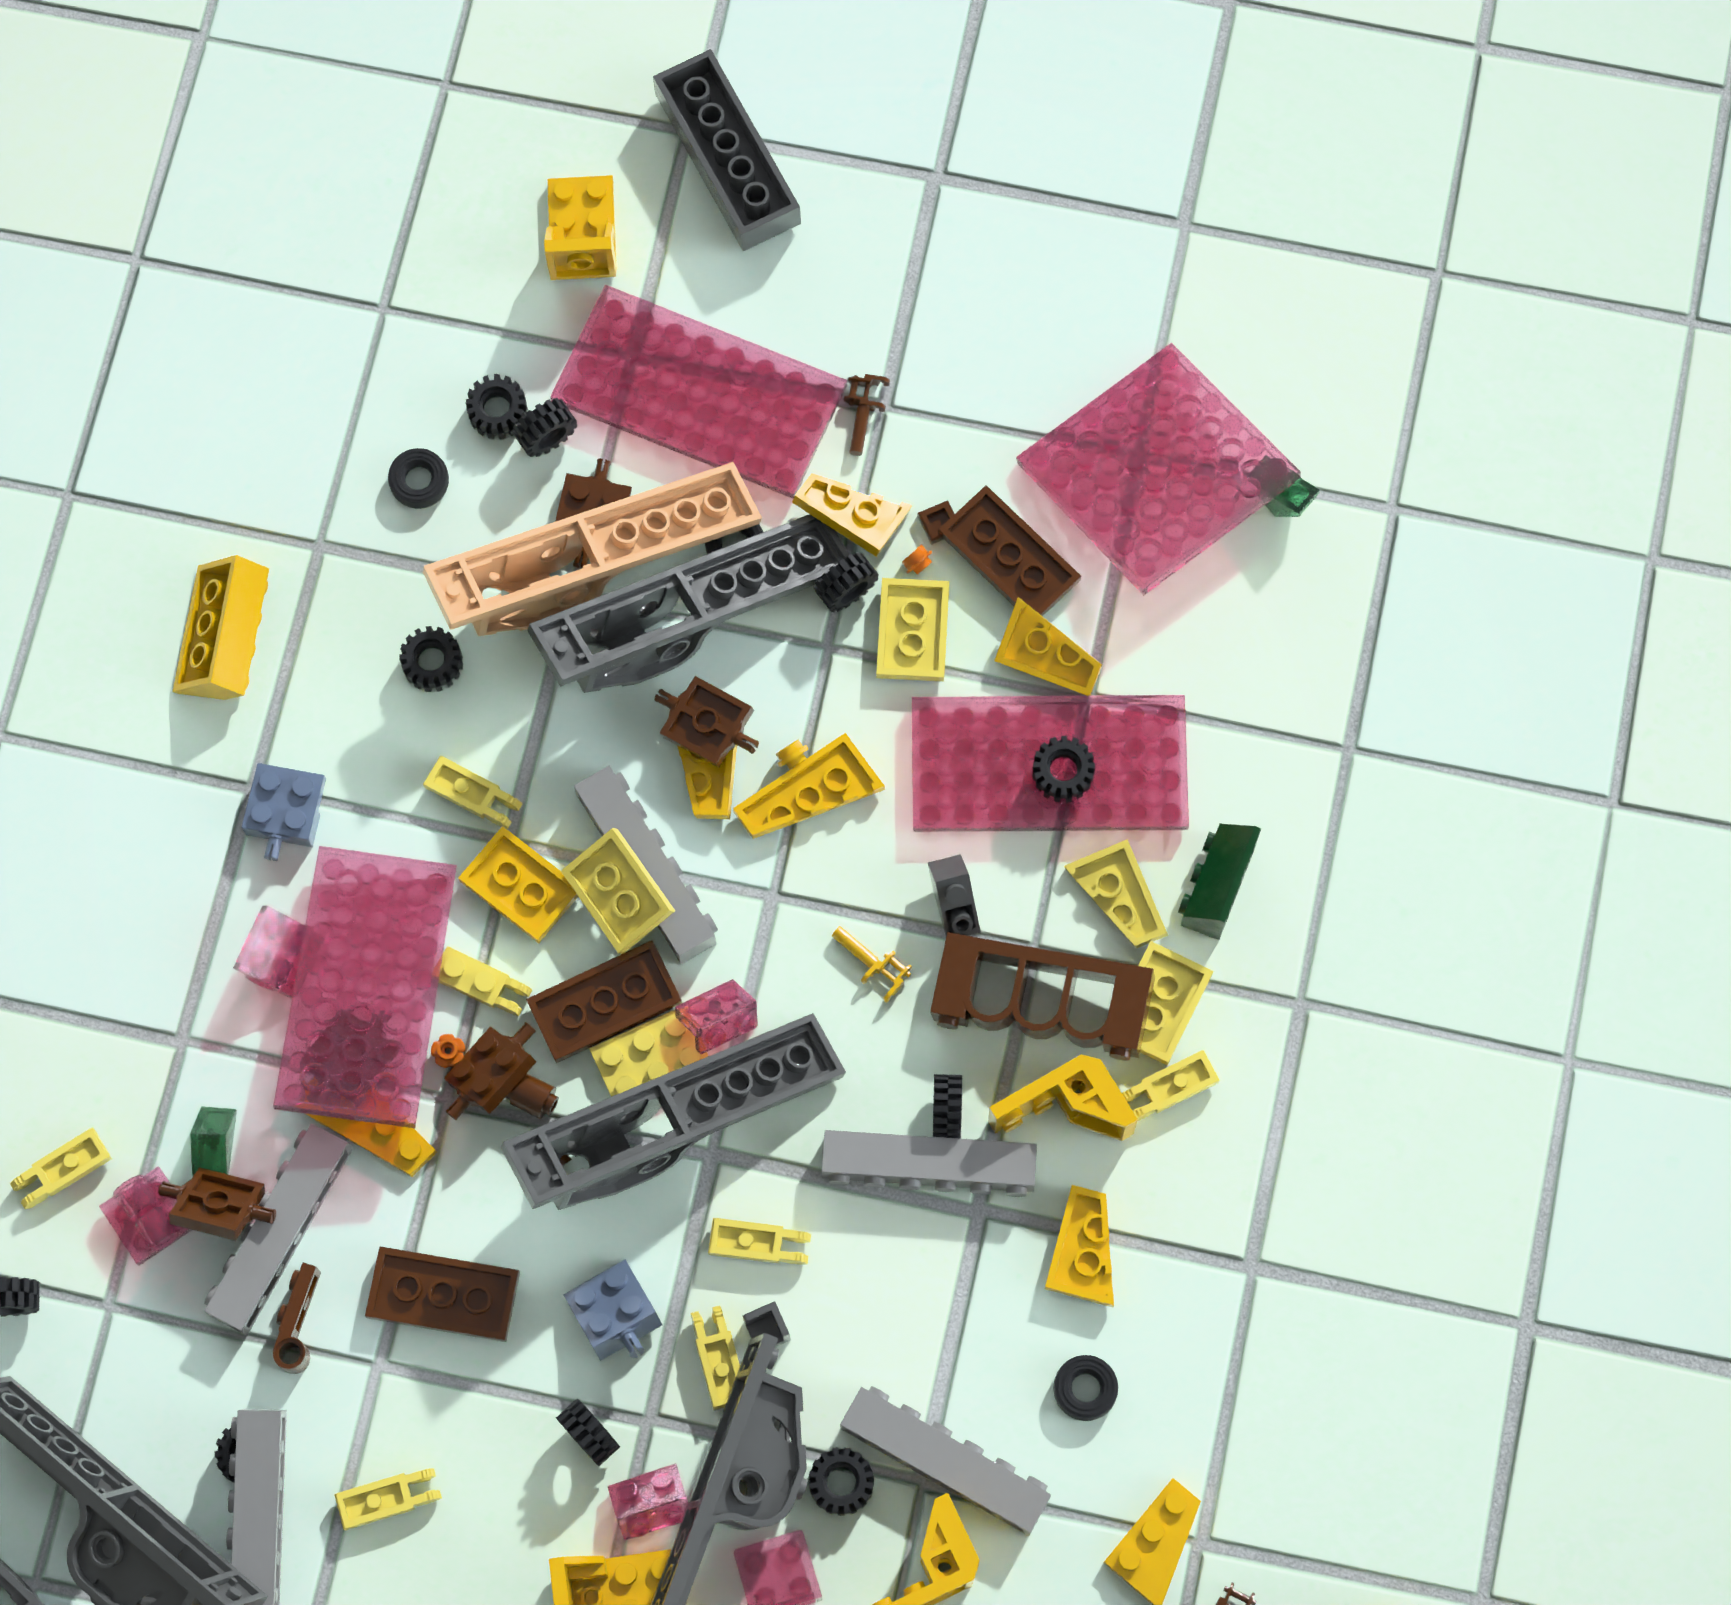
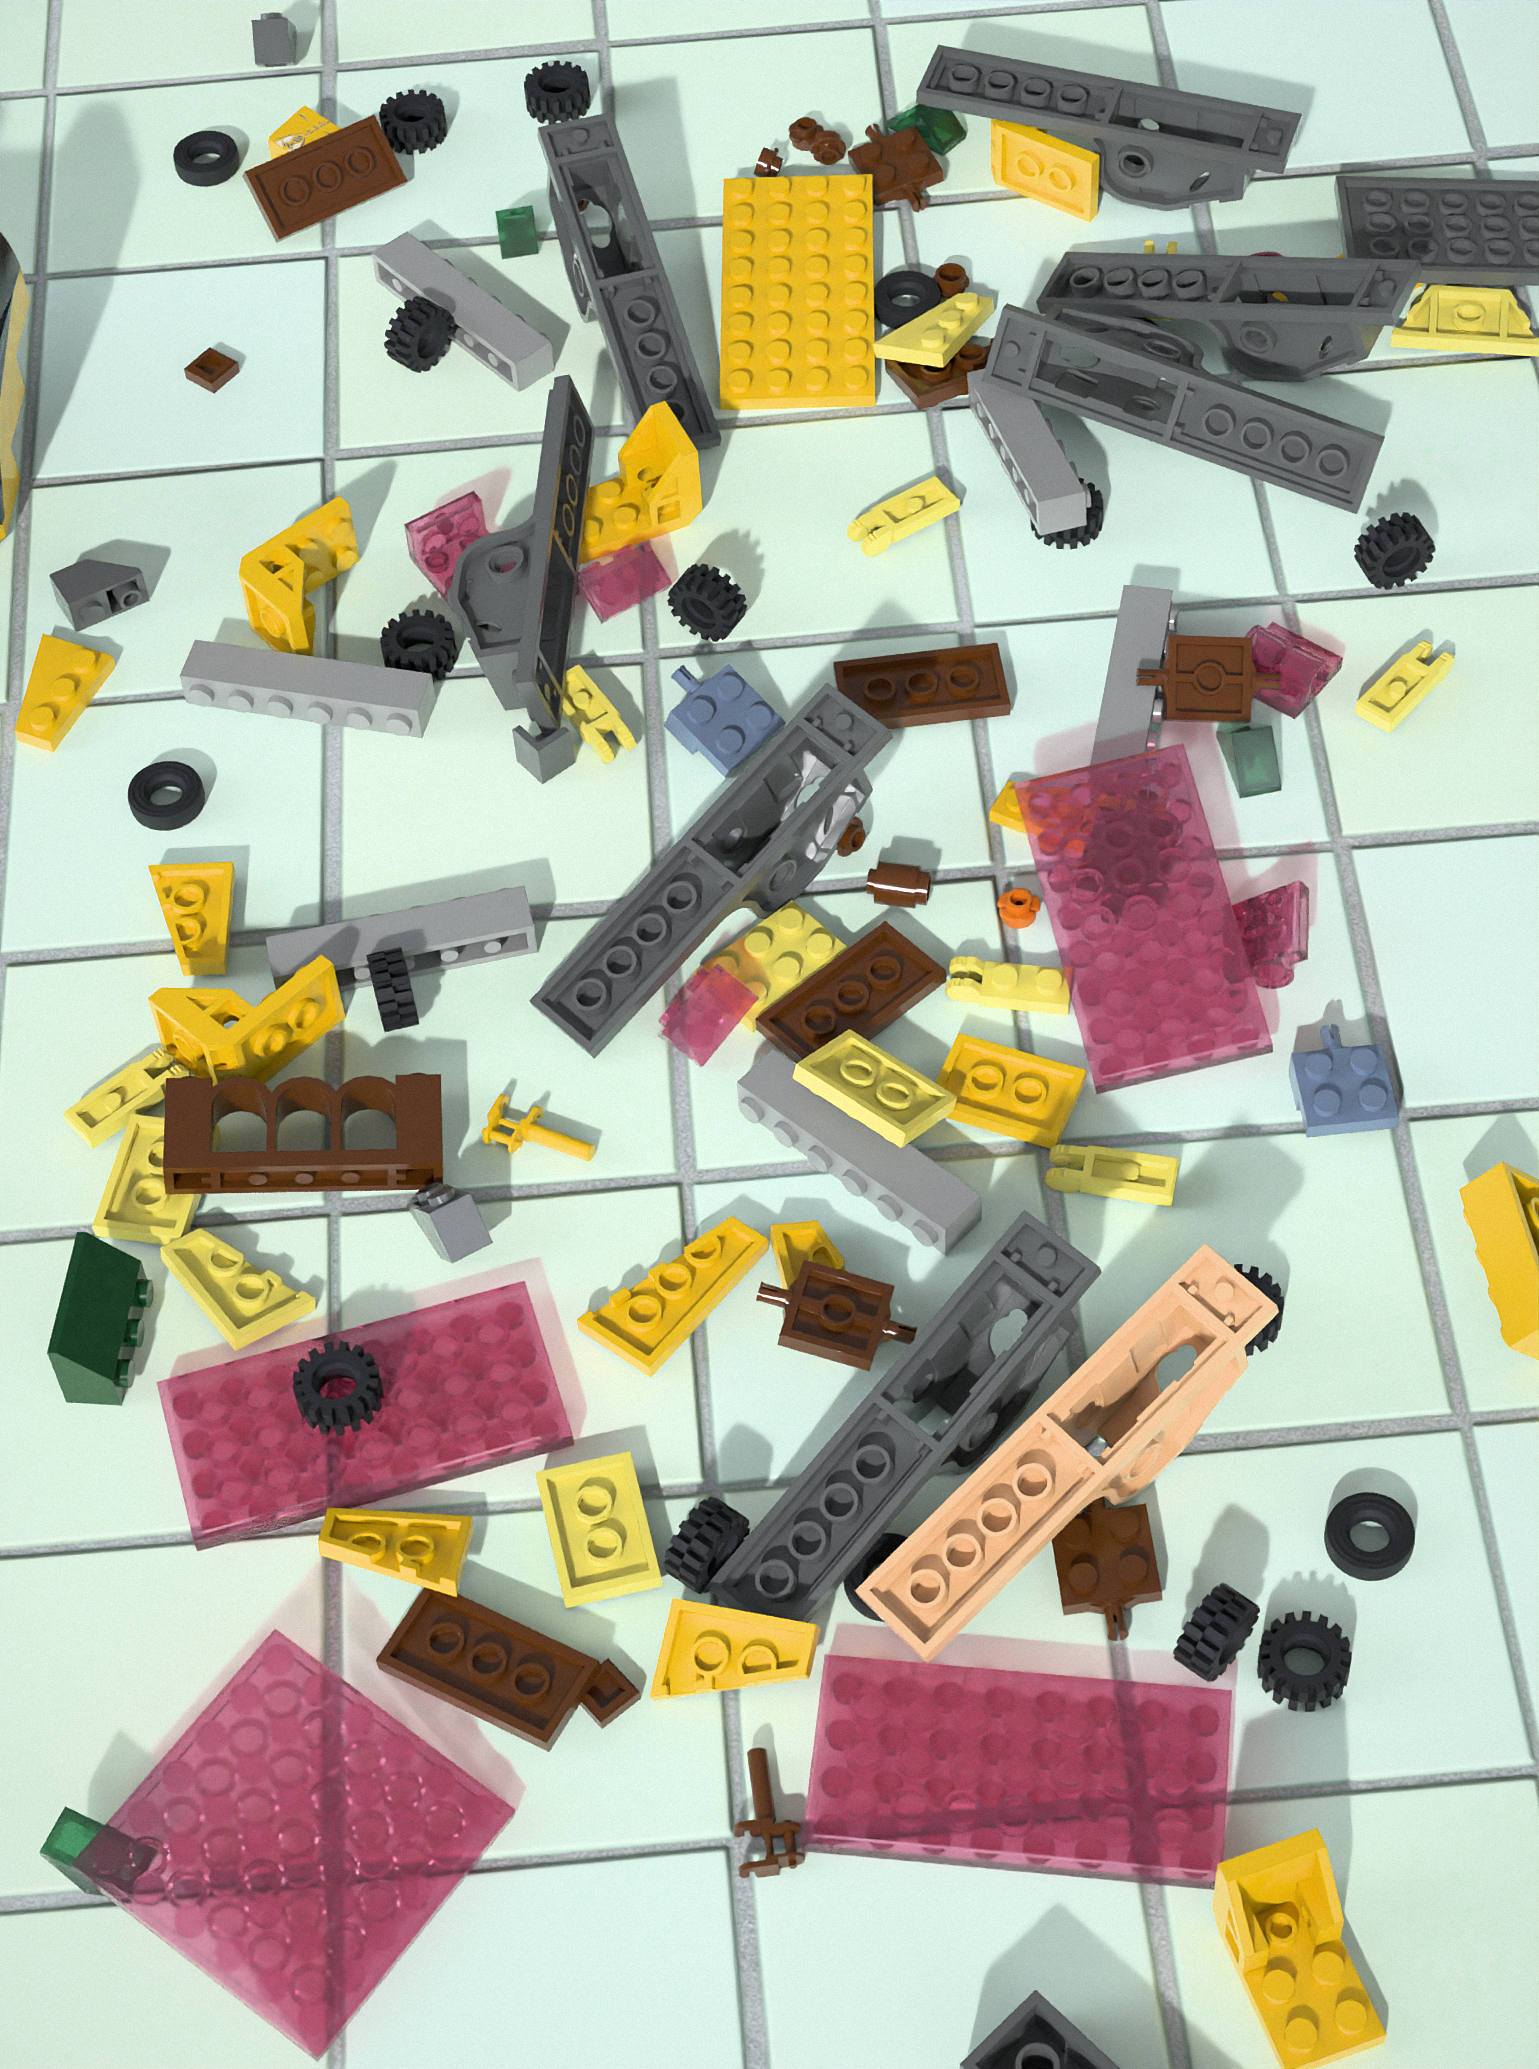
camera: 165 degrees right, 20 degrees down
reddish brown plate [273,1262,321,1374] -> none
reddish brown plate [444,1022,536,1121] -> none
light yellow hinge [708,1218,811,1265] -> none
yellow plate [776,739,808,769] -> none
orange plate [902,544,932,575] -> none

